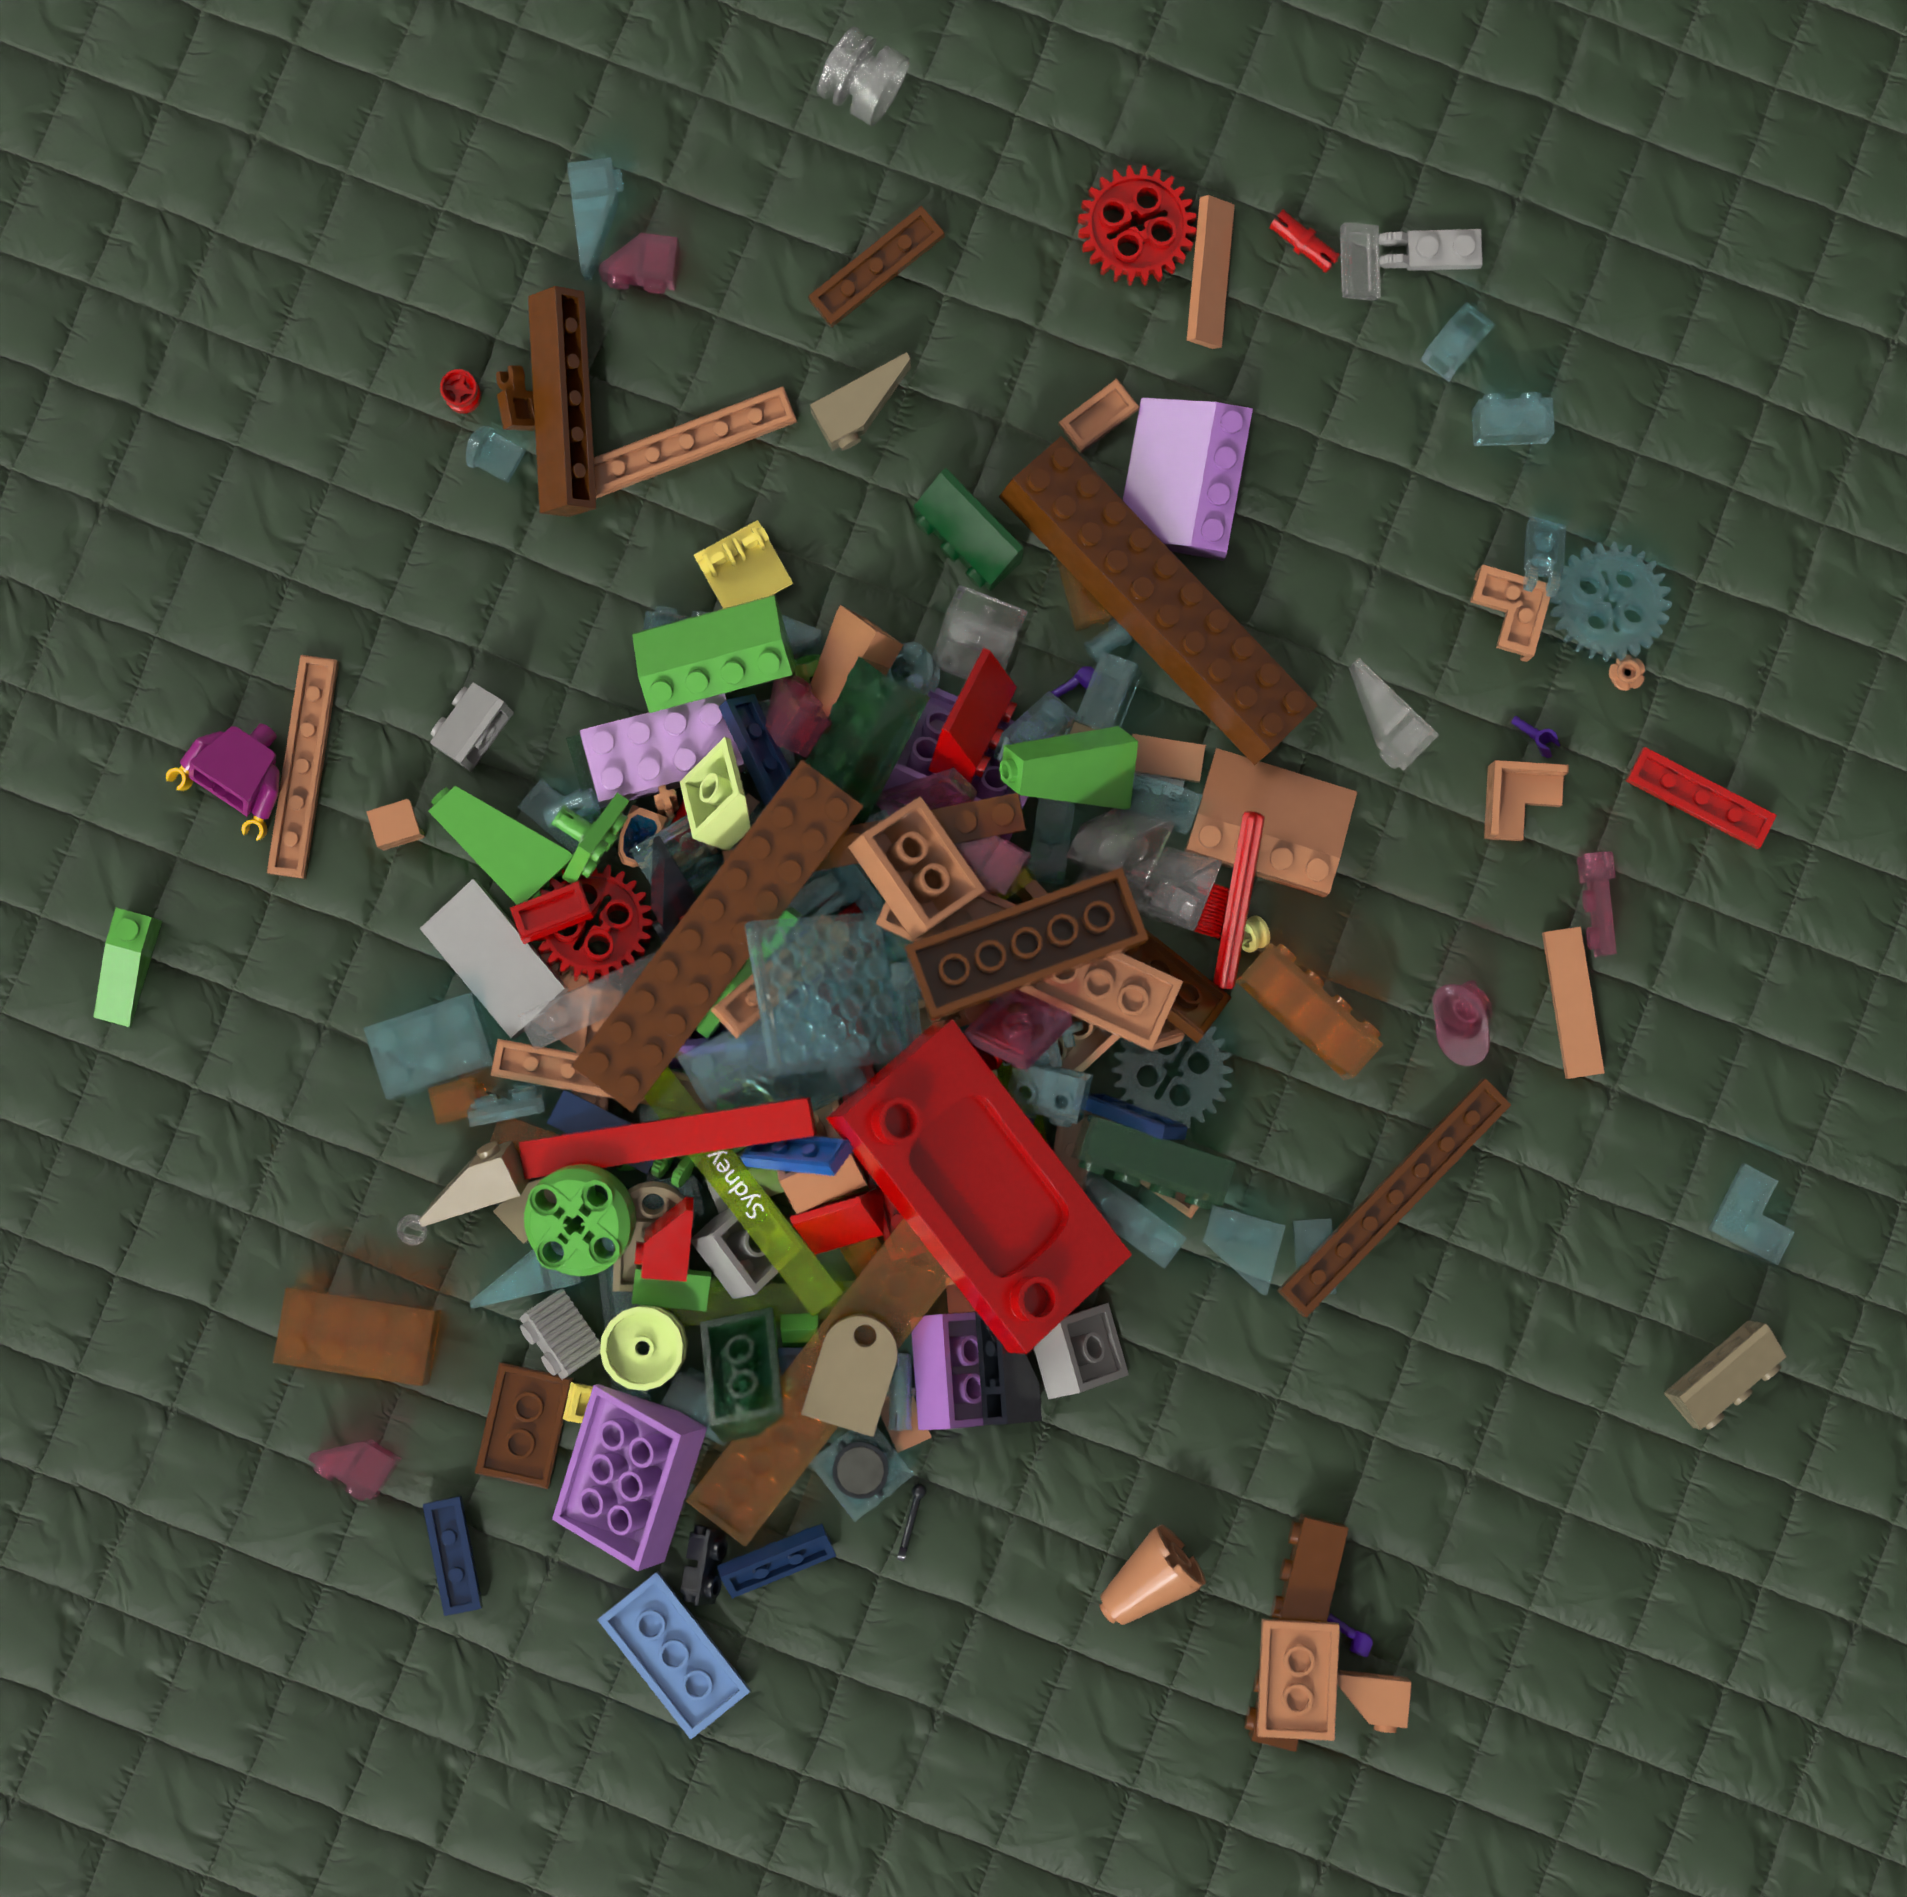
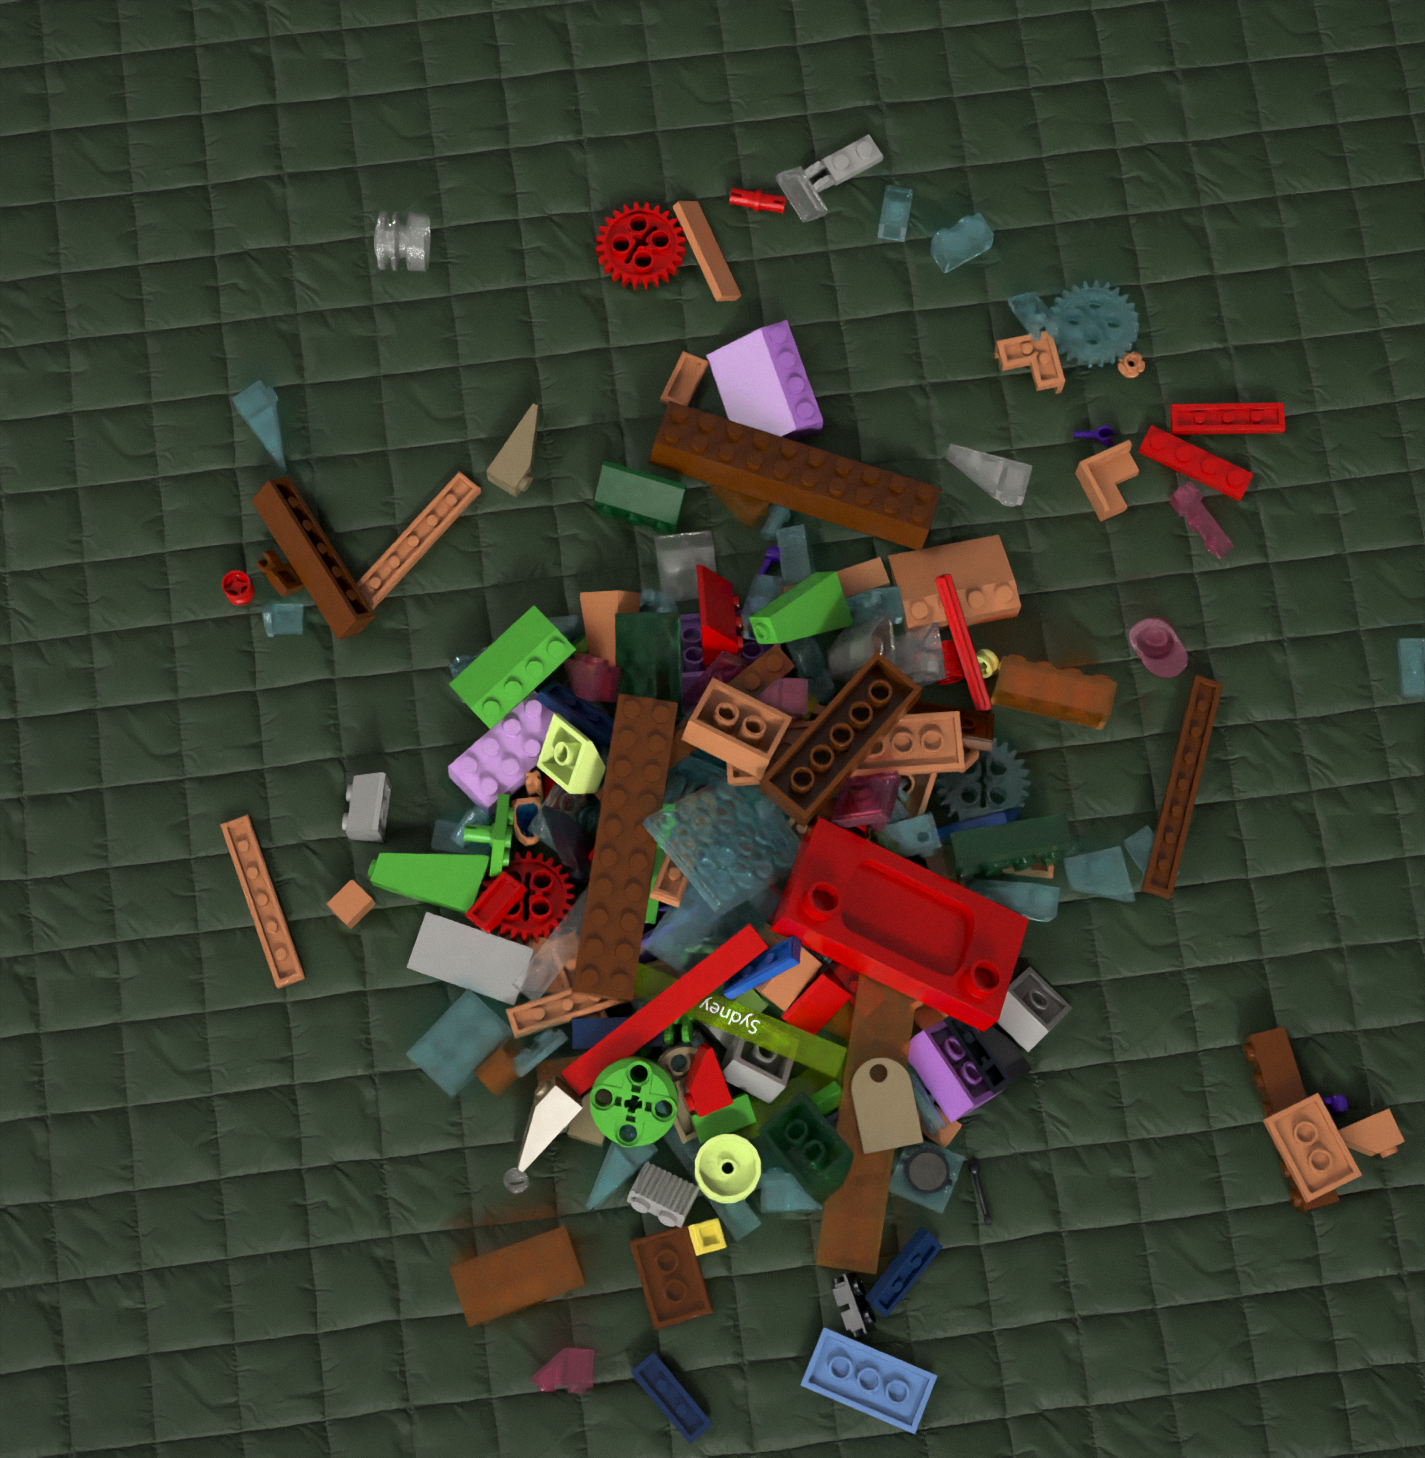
camera: 30 degrees left, 10 degrees down
slope [94,907,162,1028] -> none
magenta torso [166,723,280,841] -> none
medium lavender slope [552,1384,707,1571] -> none
clear pink slope [599,233,680,294] -> none
light yellow hinge [694,520,793,609] -> none
reddish brown plate [808,205,945,328] -> none
nougat cone [1100,1525,1206,1625] -> none
nougat tile [1542,927,1605,1079] -> none
none -> red plate [1138,425,1253,501]

